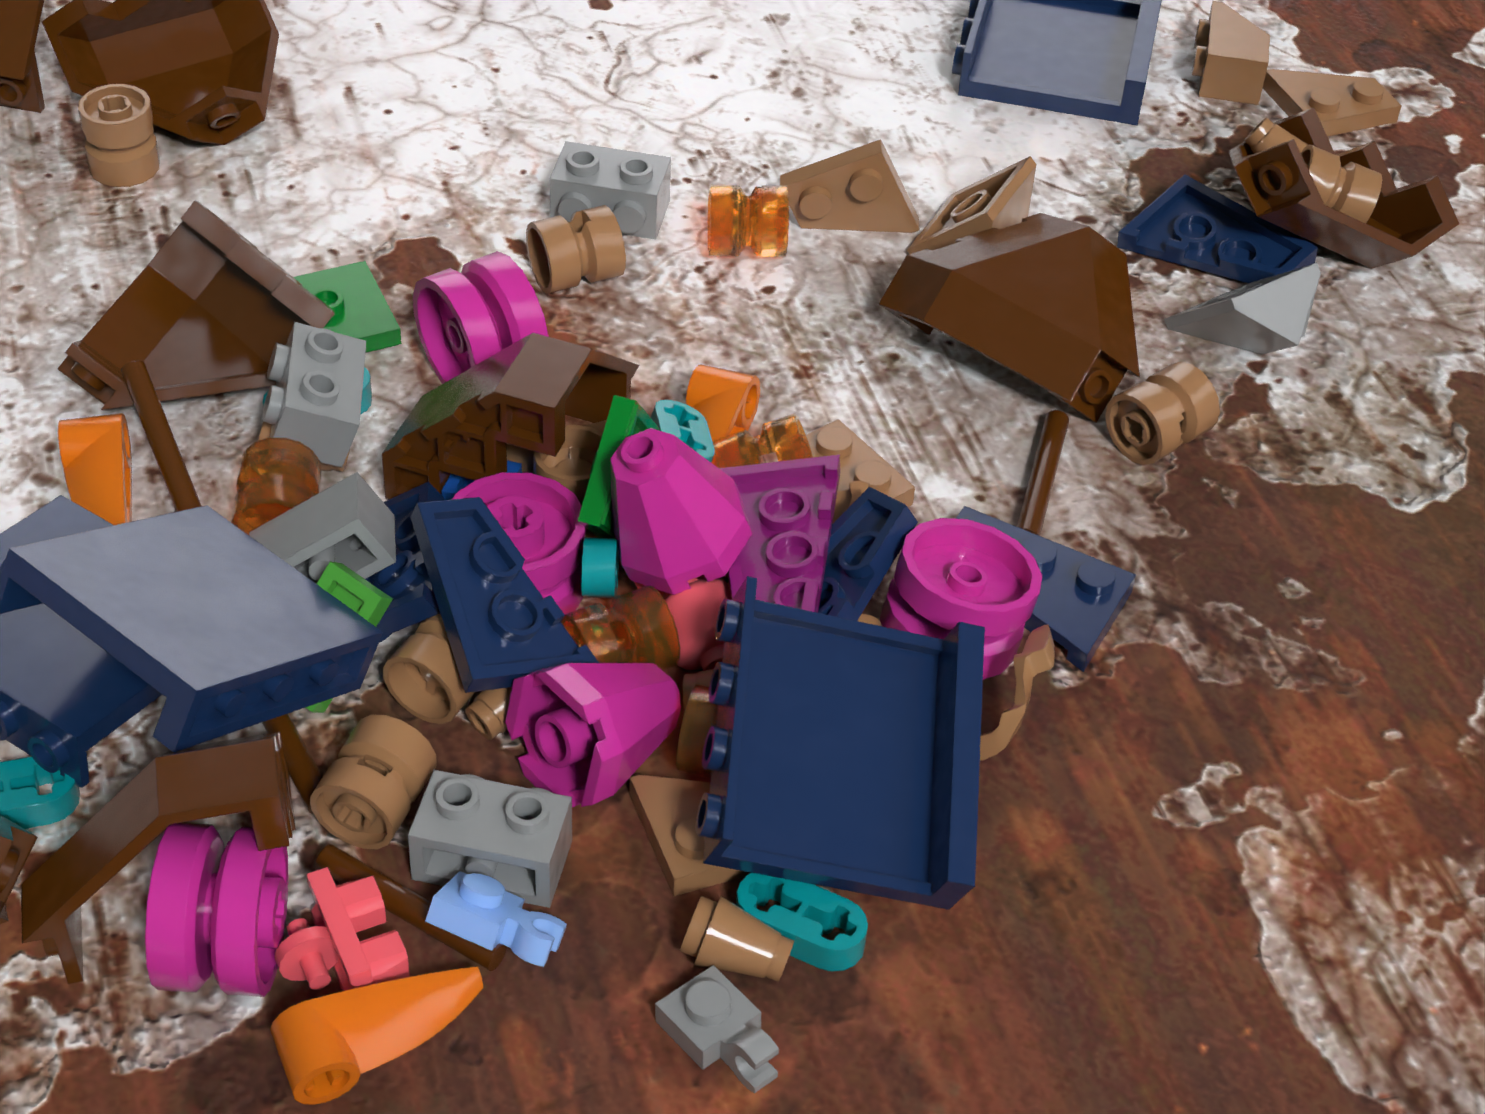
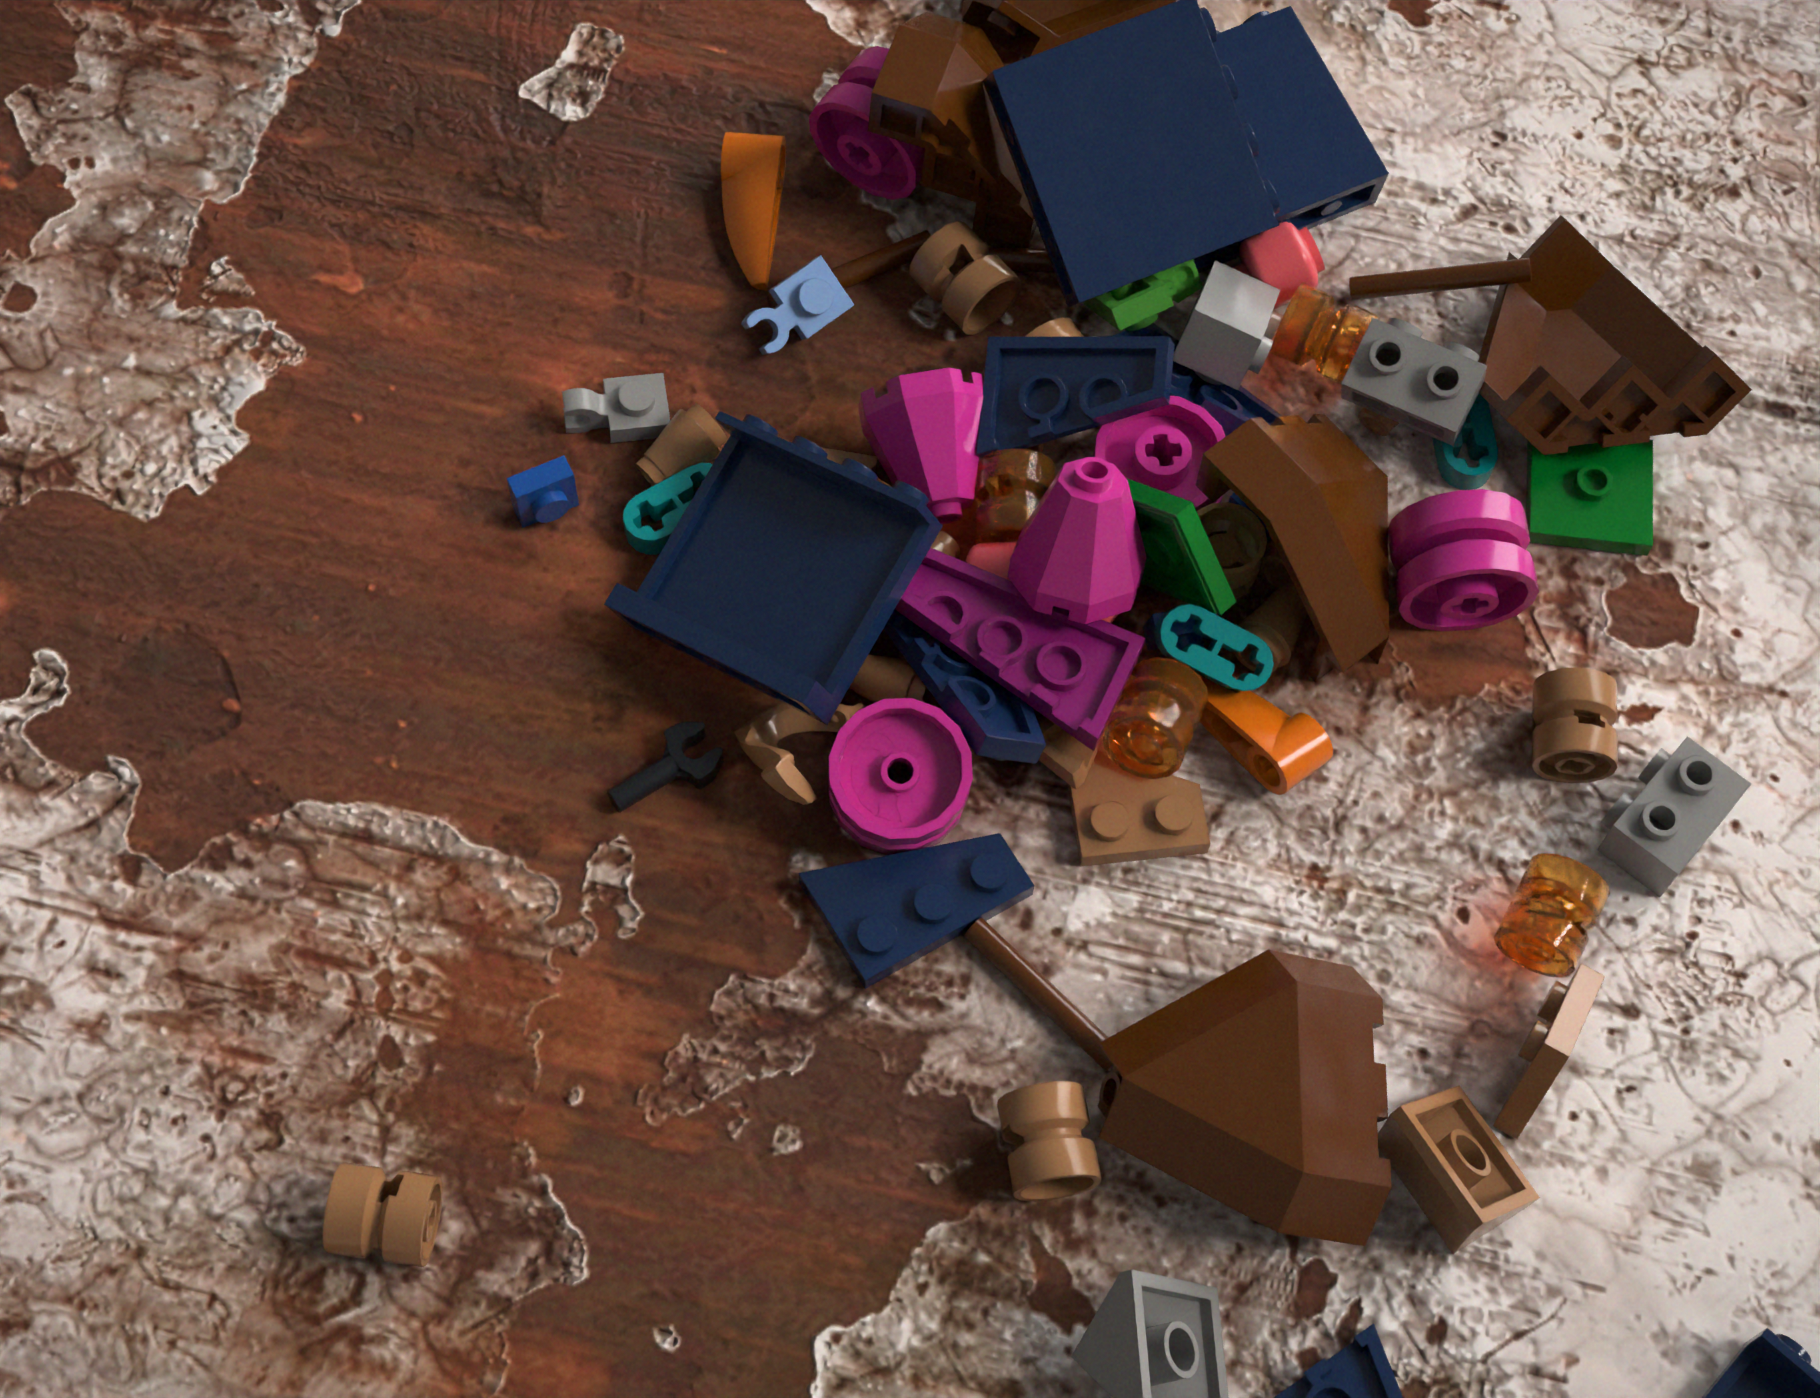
camera: 120 degrees right, 20 degrees up
orange piece [58,413,132,525] -> none
coral hips [275,867,410,991] -> none
light grey brick [408,770,572,908] -> none
none -> blue plate [507,455,579,528]
none -> black bar [607,722,724,813]

